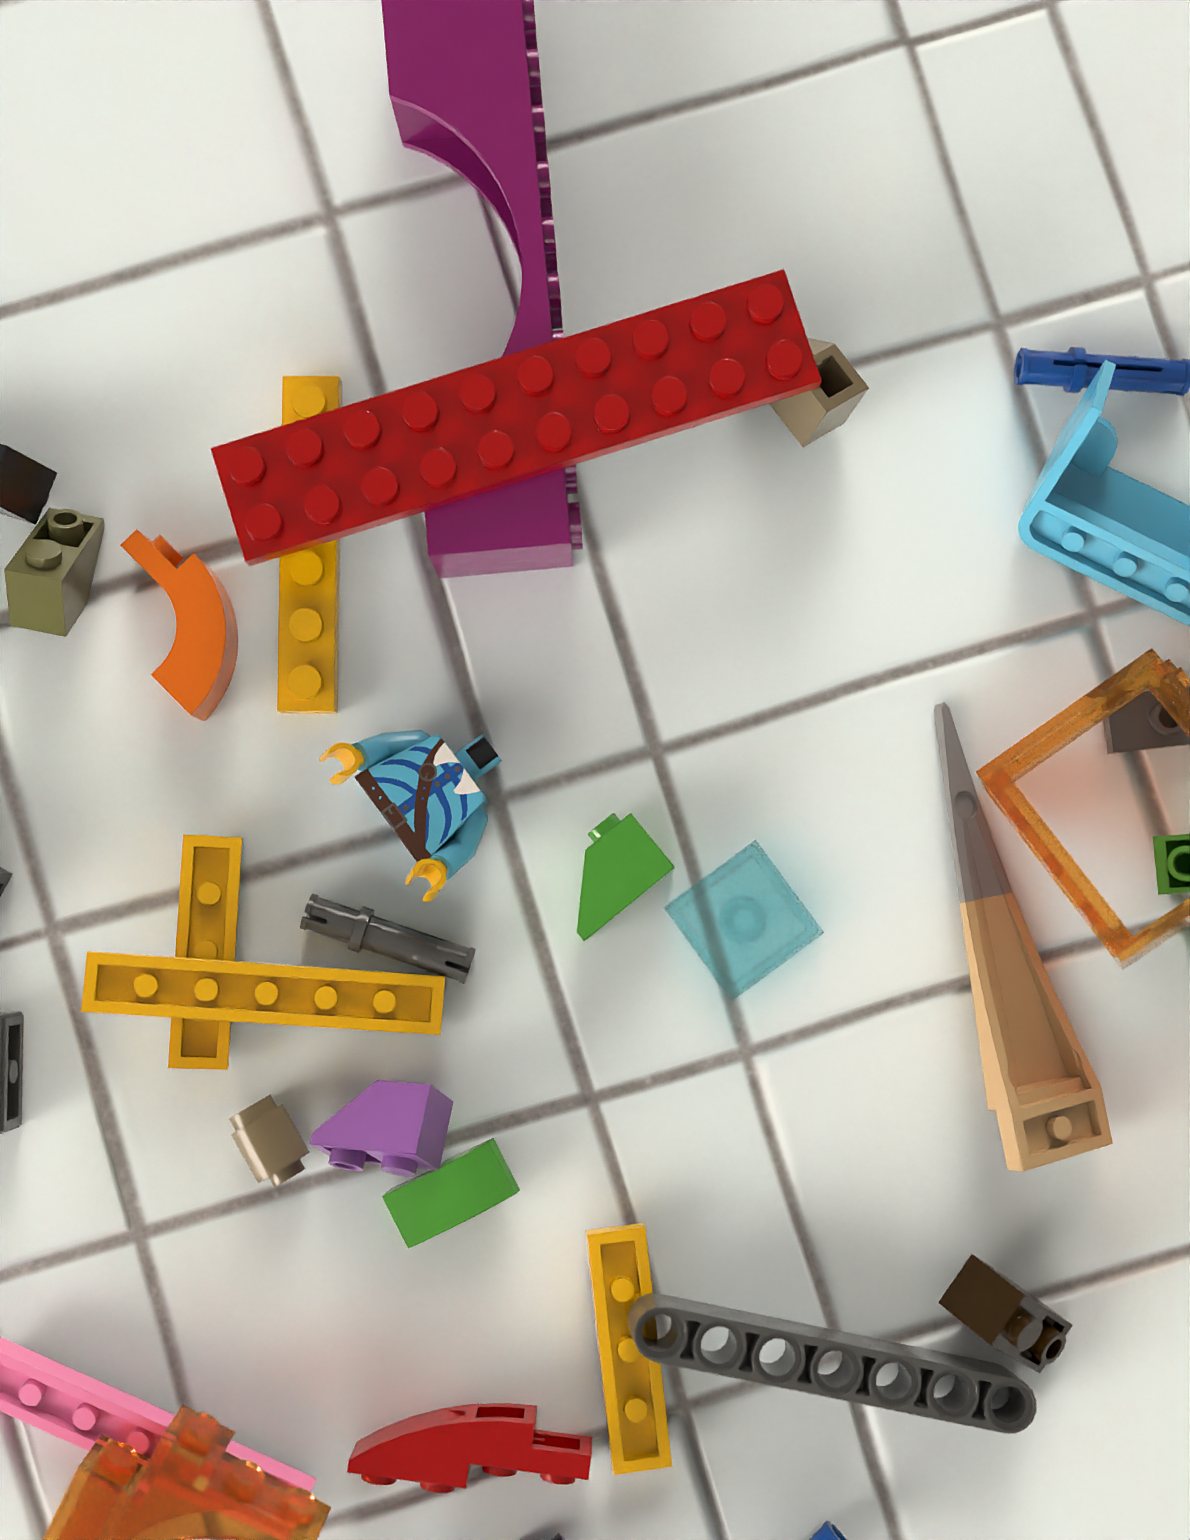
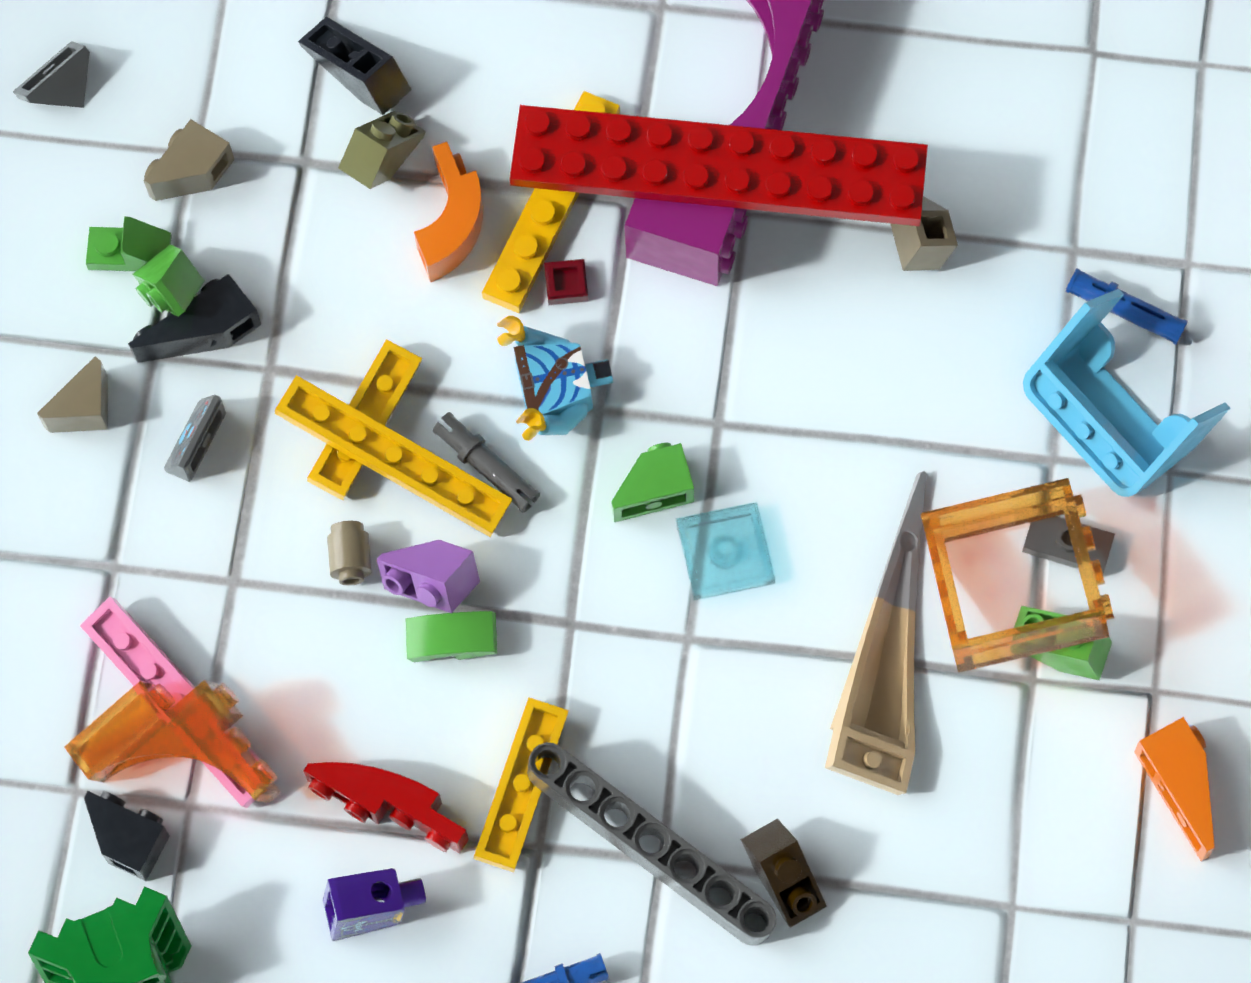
camera: 25 degrees right, 15 degrees down
none -> dark red tile [544,259,589,305]

